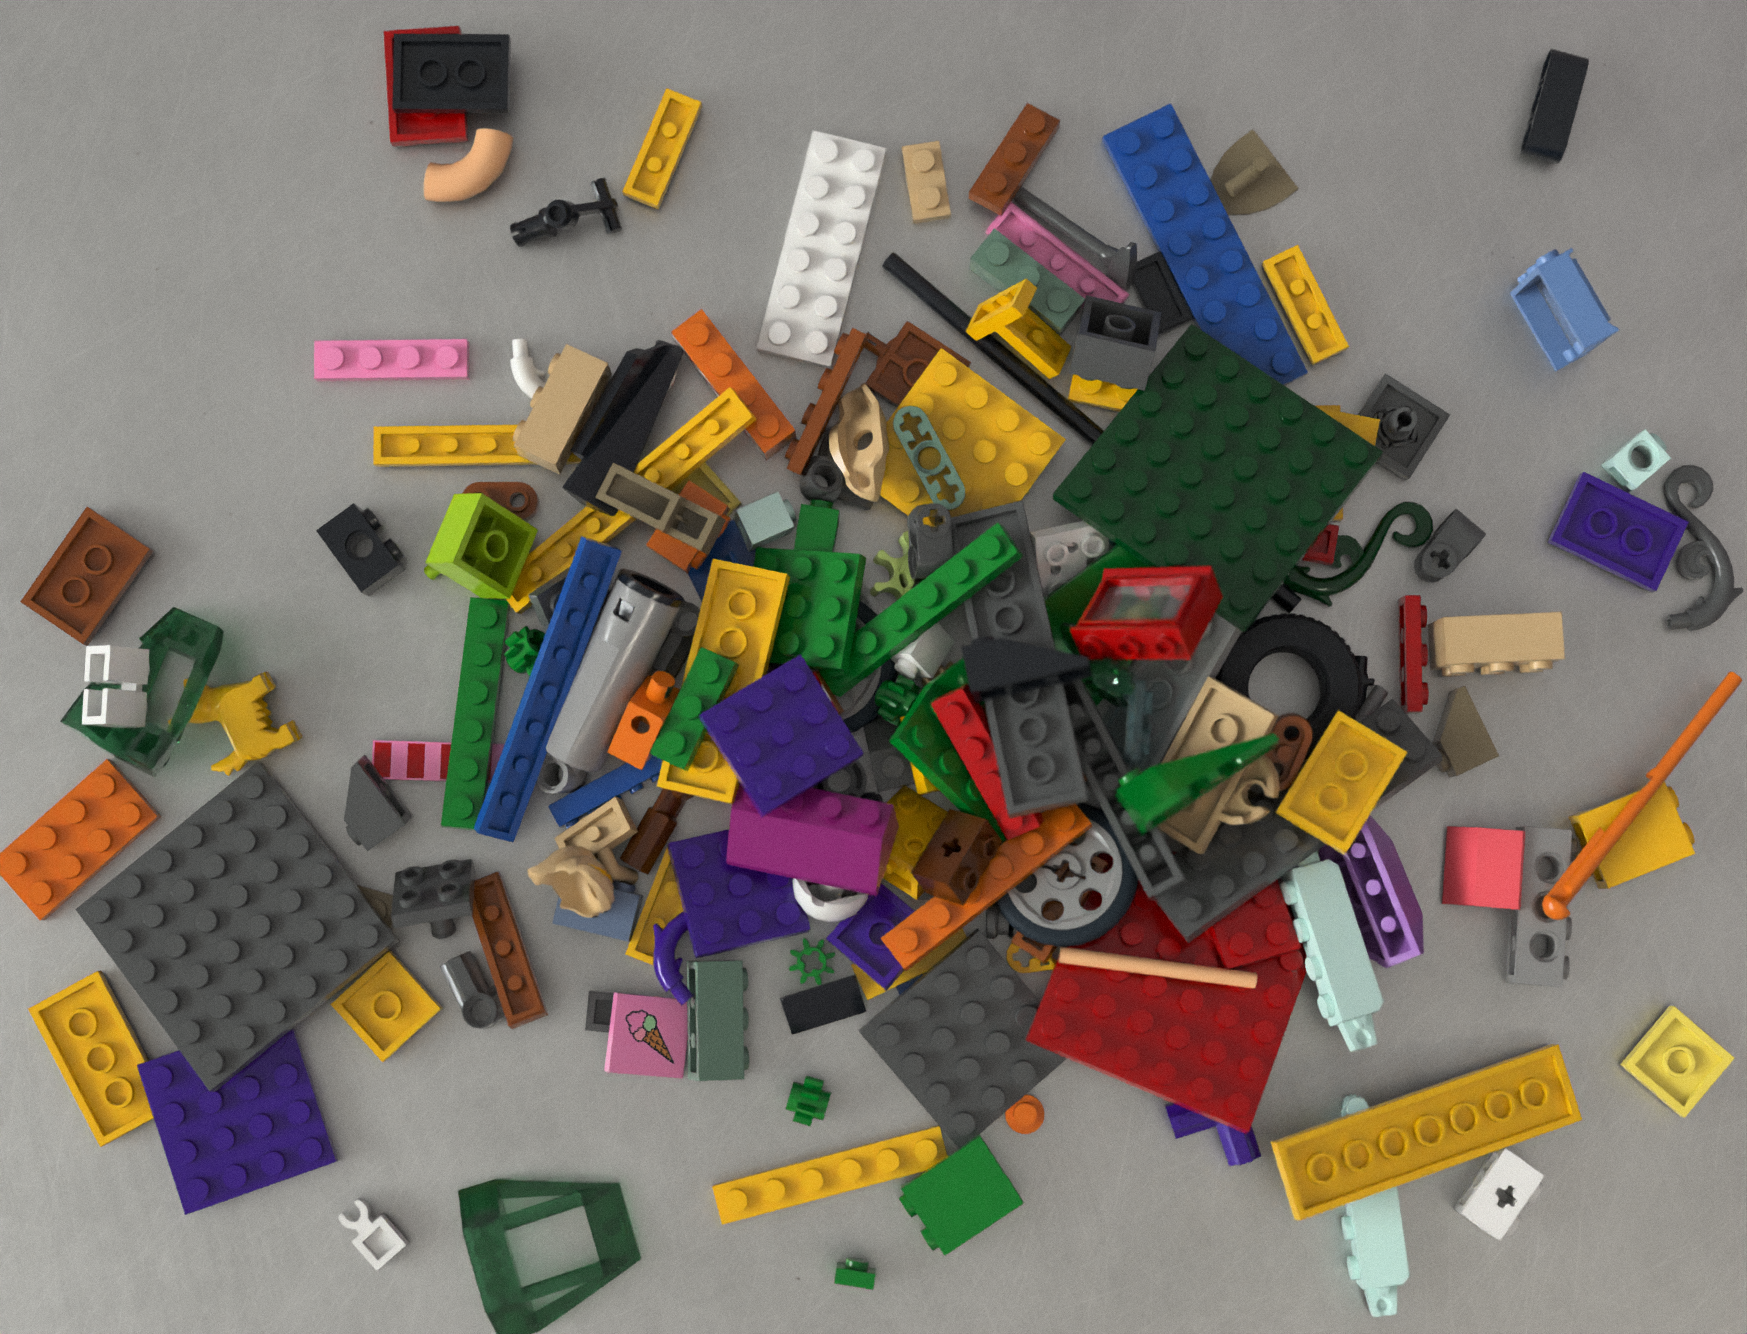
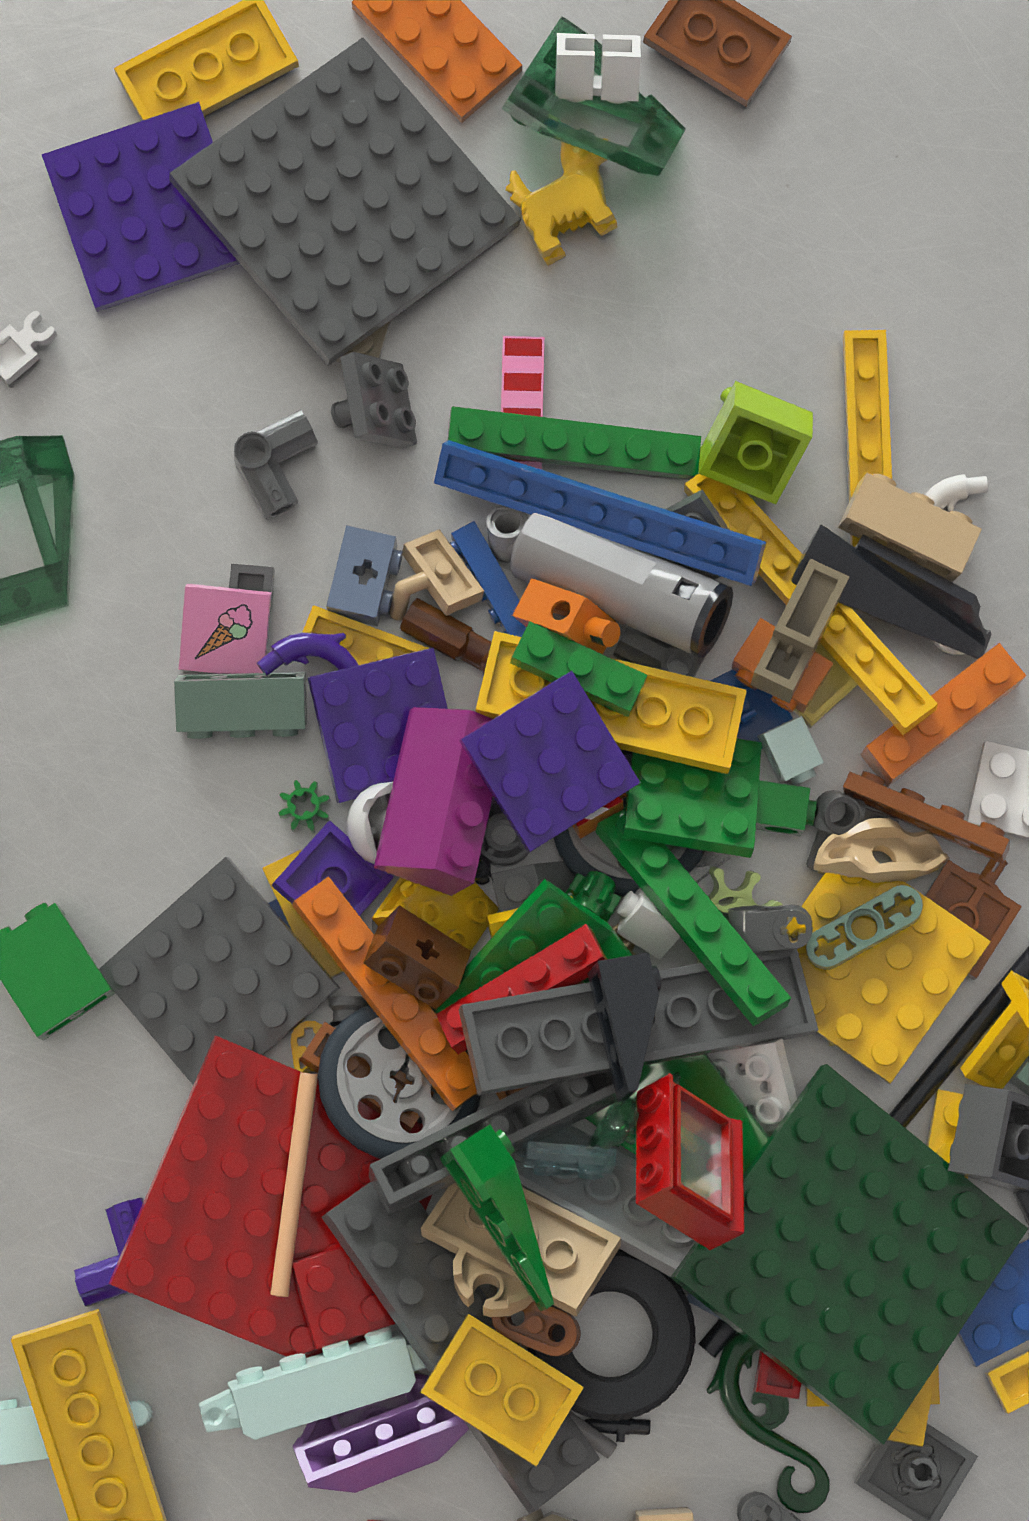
camera: 85 degrees right, 5 degrees down
bright pink plate [314,339,469,381] -> none
black brick [316,503,406,597] -> none
yellow plate [330,951,443,1062] -> none
dark grey slope [344,755,412,851] -> none
dark orange plate [462,482,539,521] -> none
dark orange tile [472,871,549,1029] -> none
green gear [504,626,545,677] -> none
tan hair [528,846,615,918] -> none
yellow plate [712,1125,947,1225] -> none
black slope [780,974,867,1035] -> none
green gear [785,1075,831,1127] -> none
orange plate [1005,1094,1044,1134] -> none
red plate [1398,595,1429,714] -> none

